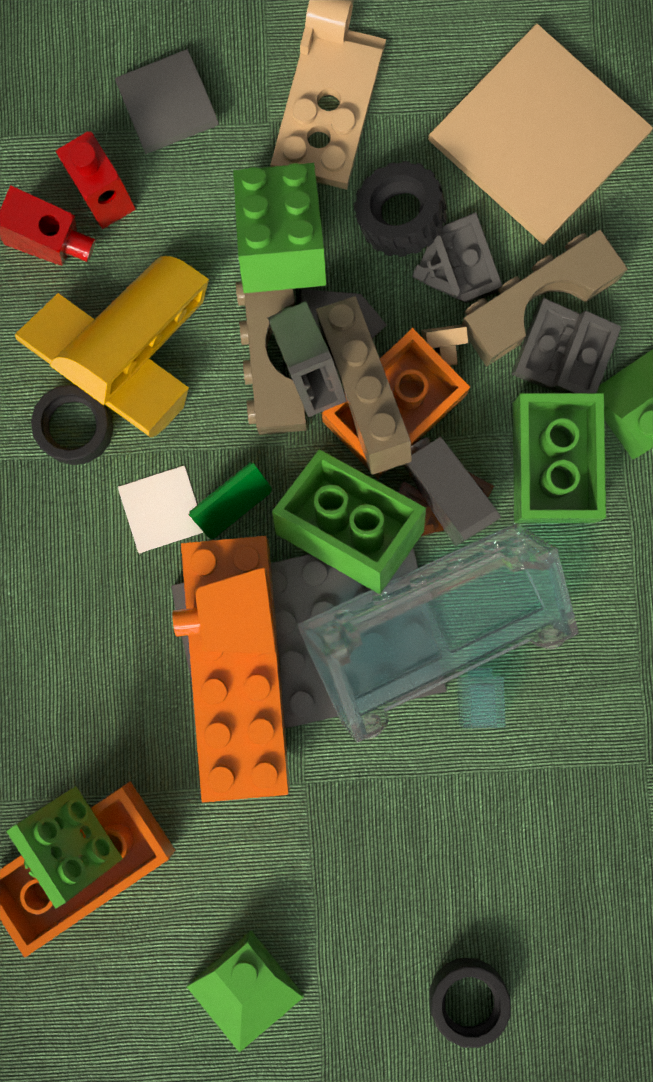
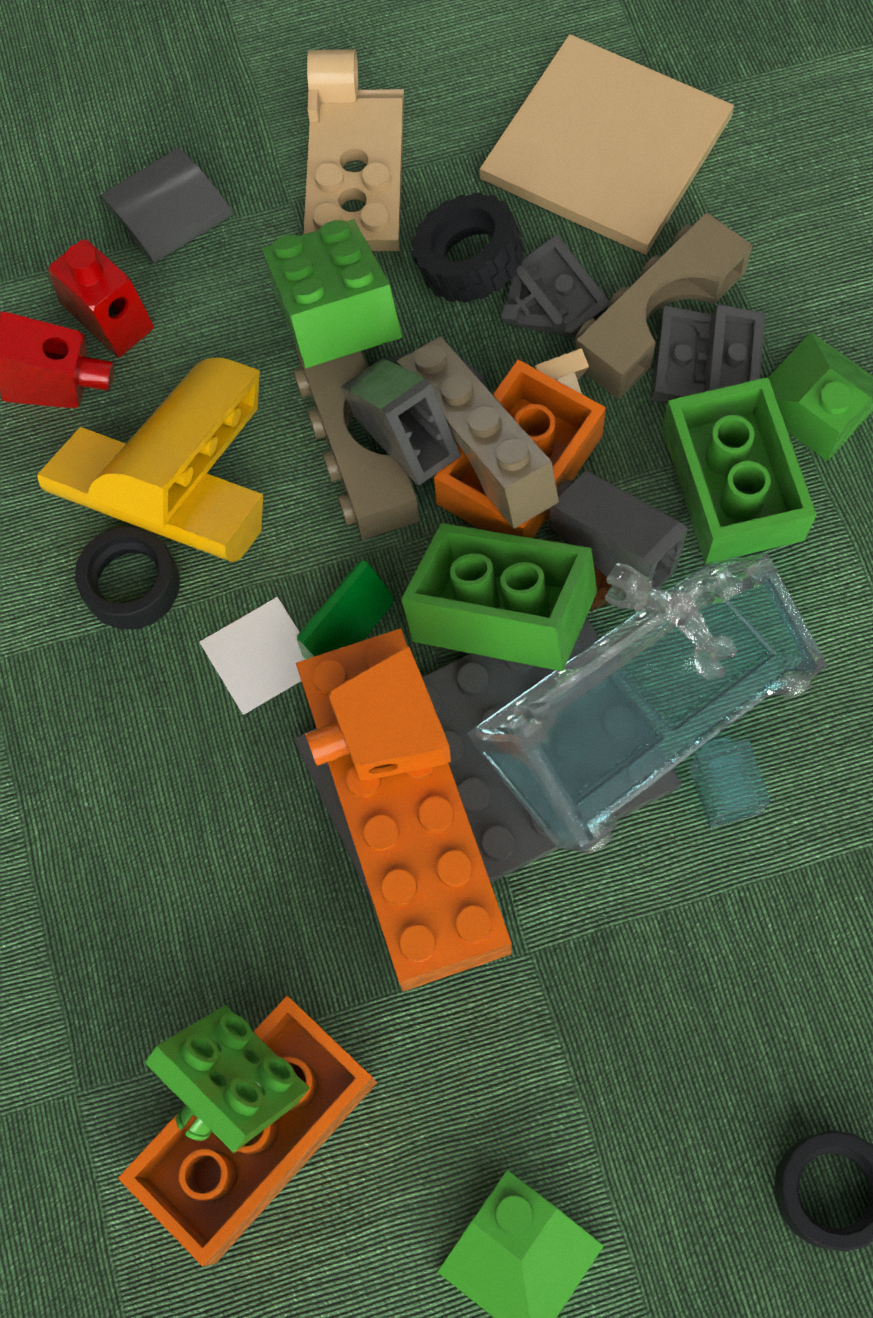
camera: 10 degrees left, 15 degrees down
none -> clear piece [605,563,737,679]

